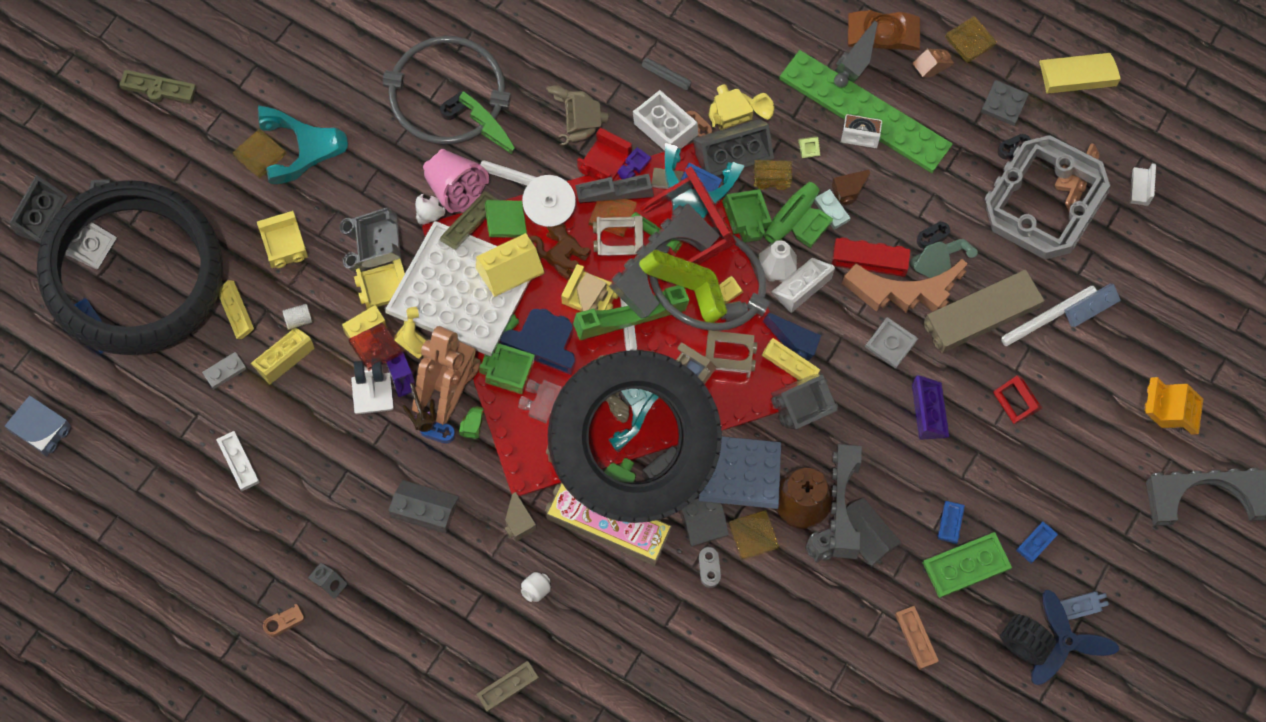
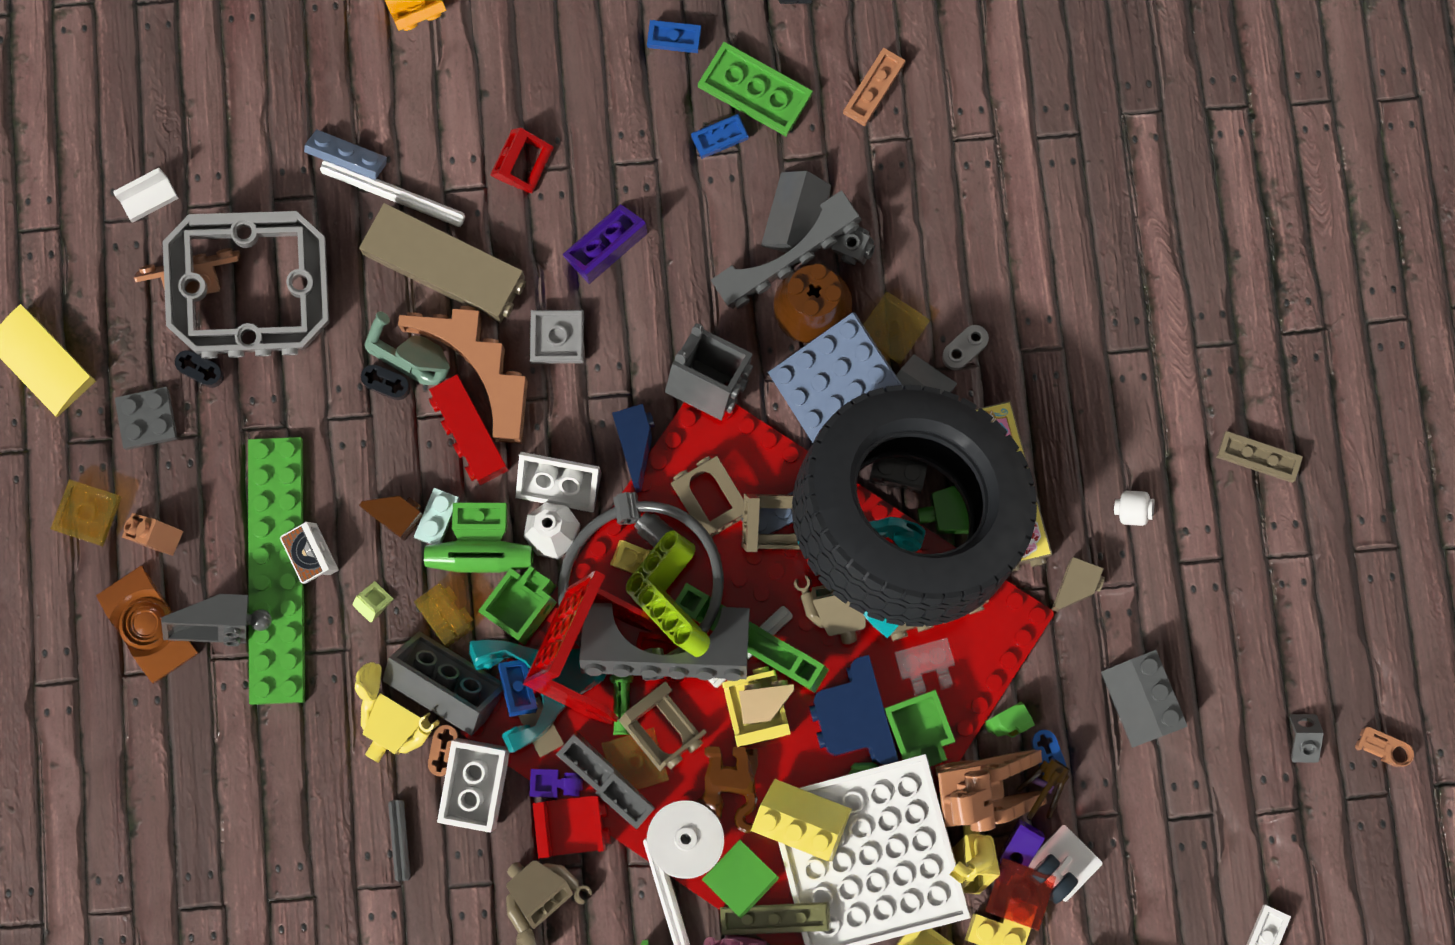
camera: 120 degrees left, 10 degrees up
light yellow plate [762,338,820,380] -> none

